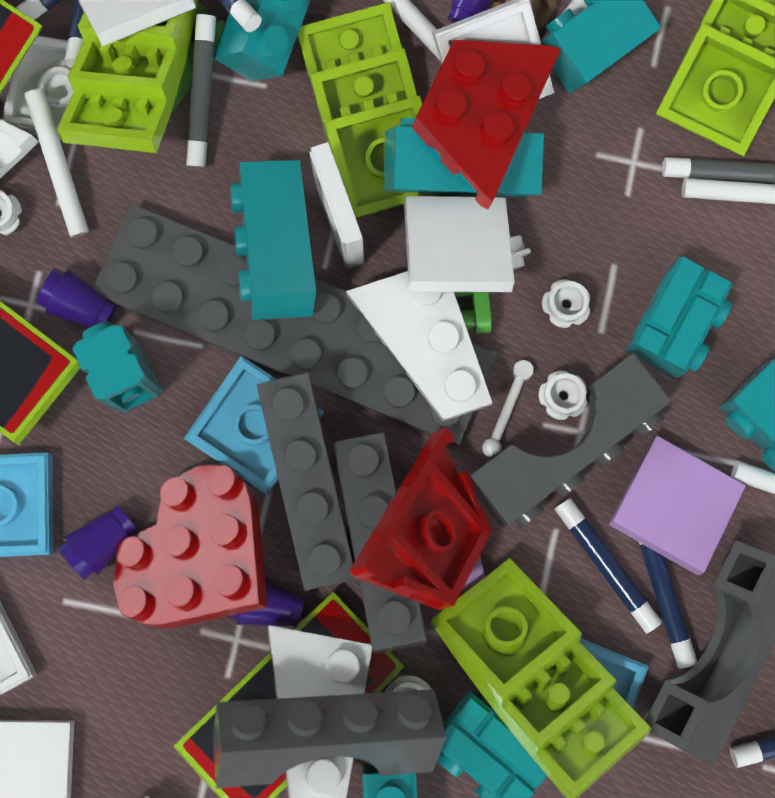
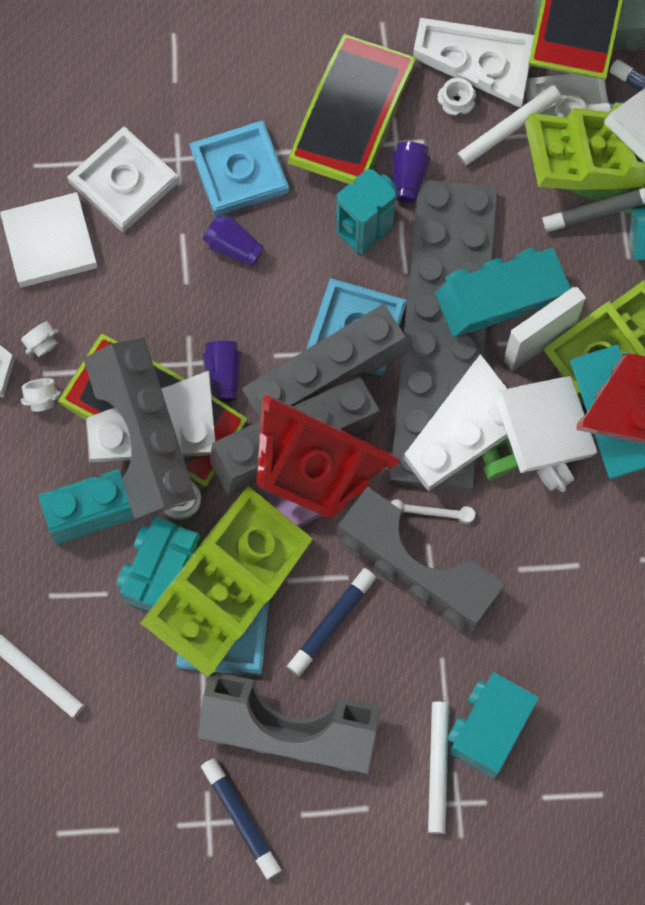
camera: 75 degrees right, 10 degrees down
plate [113,464,268,628] -> none
white plate [538,371,588,420] -> none
white plate [542,280,591,328] -> none
lavender tile [608,436,746,576] -> none
teal brick [625,256,733,379] -> none
dark blue bar [639,542,698,669] -> none

